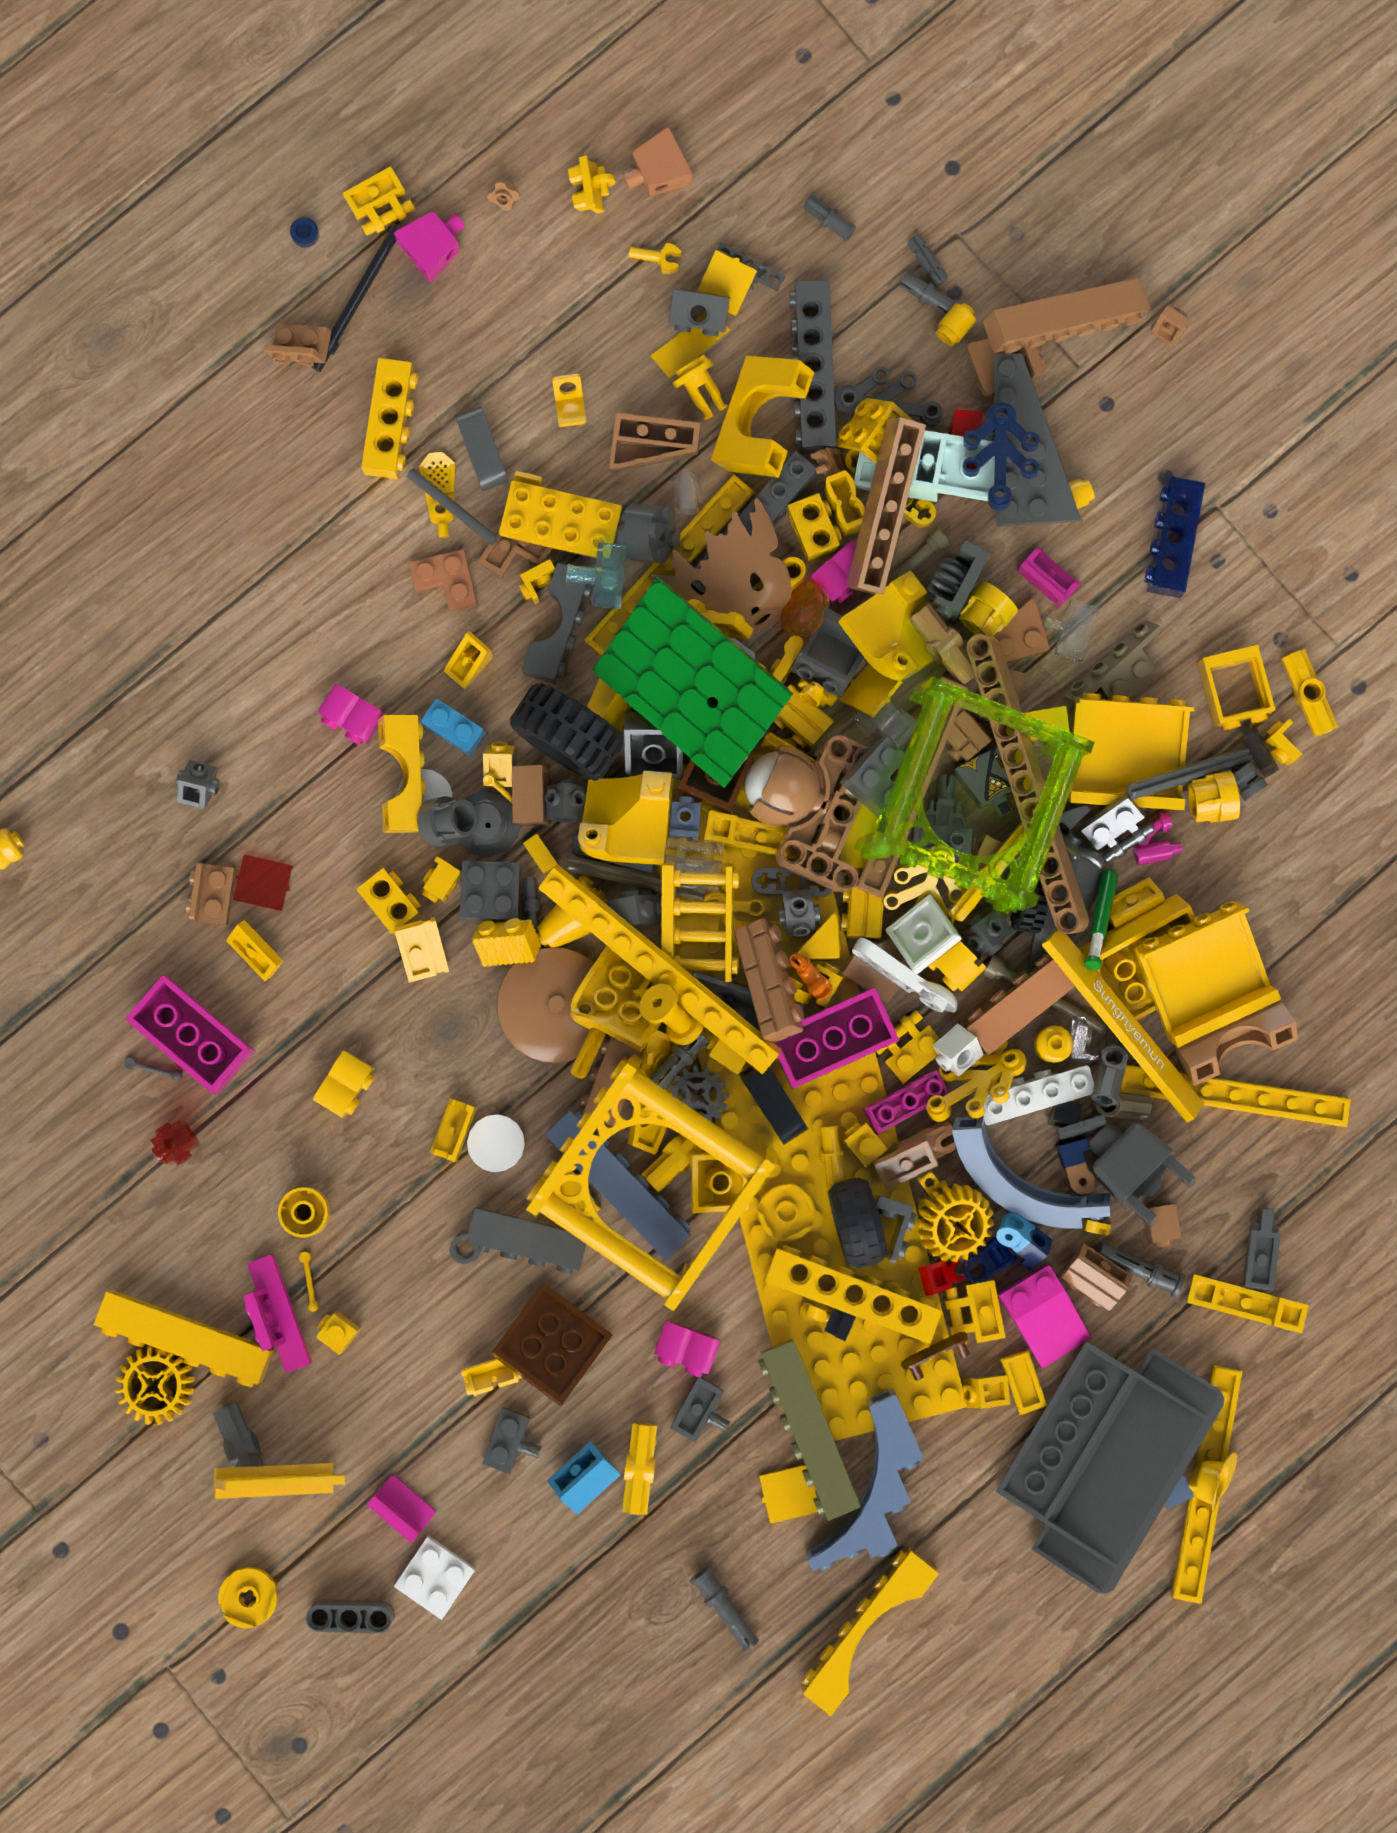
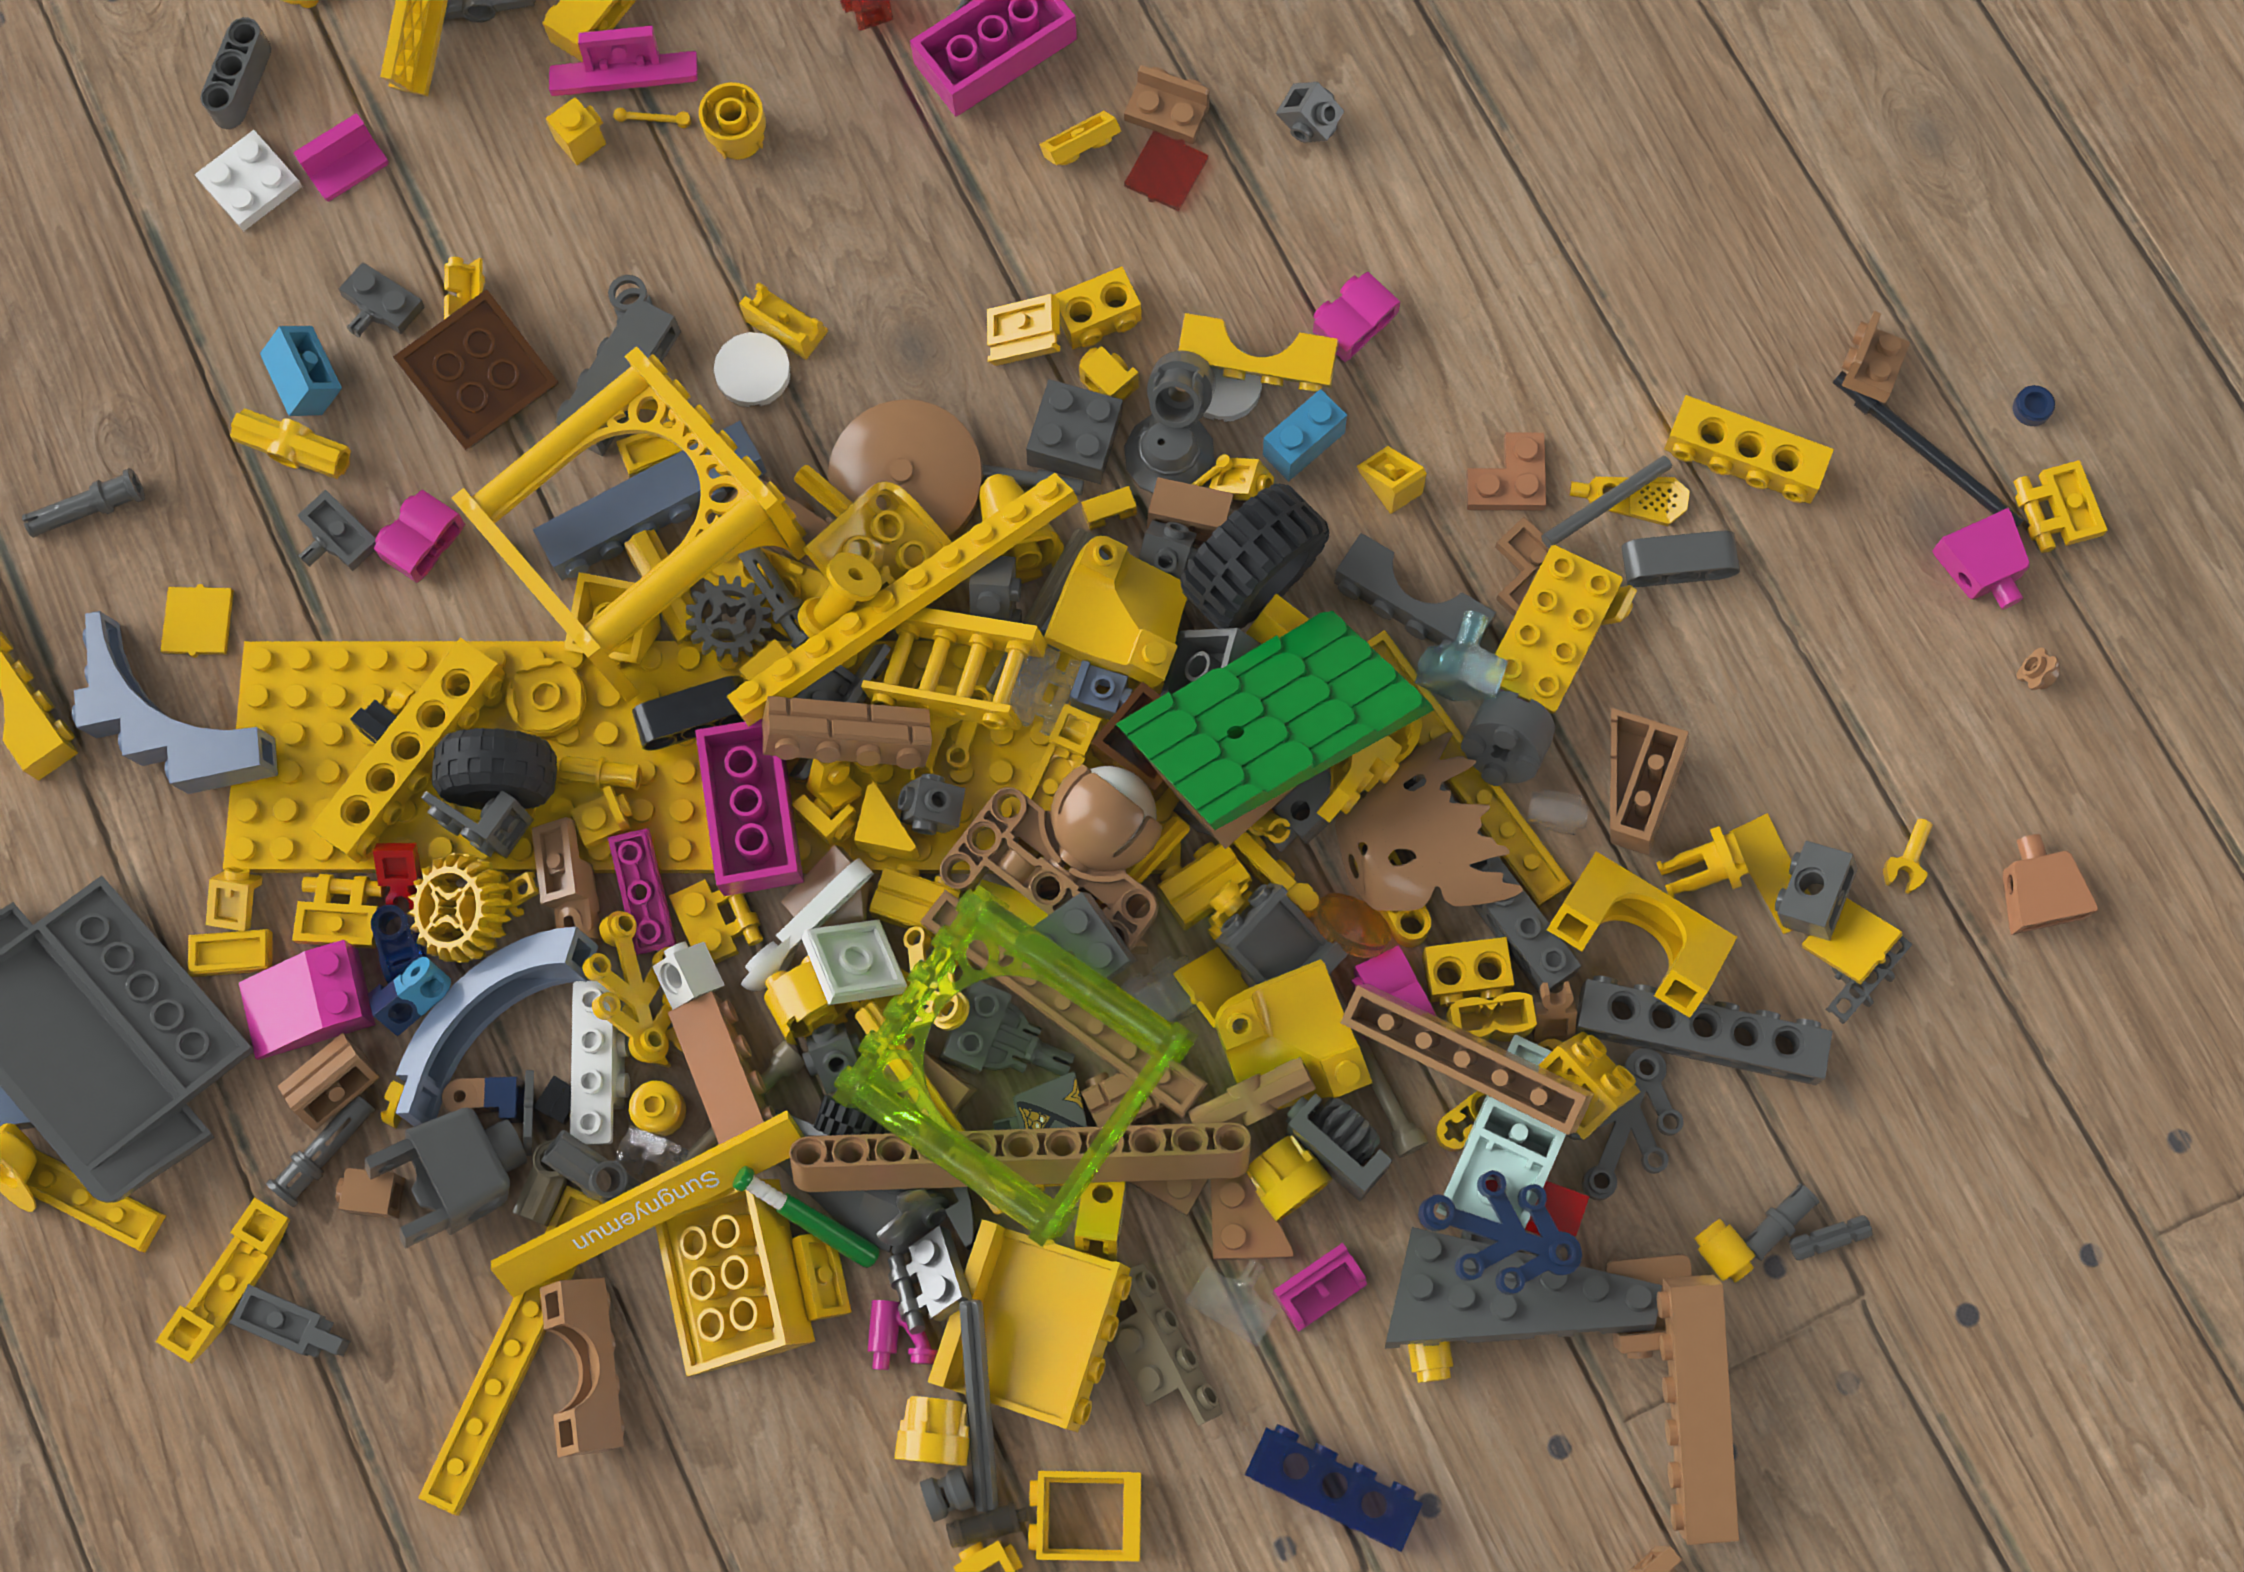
camera: 110 degrees right, 10 degrees down
yellow brick [312,1050,376,1118] -> none
yellow brick [471,918,541,967] -> none
yellow bracket [518,559,555,605] -> none
yellow bracket [552,374,587,427] -> none
yellow hips [568,155,615,214] -> none
dark grey beam [751,868,832,897] -> none
olive brick [758,1338,861,1521] -> none
orange piece [789,953,832,1000] -> none
dark grey axle [803,195,856,241] -> none
reddish brown piece [901,1332,970,1381] -> none
yellow panel [1134,901,1281,1047] -> none

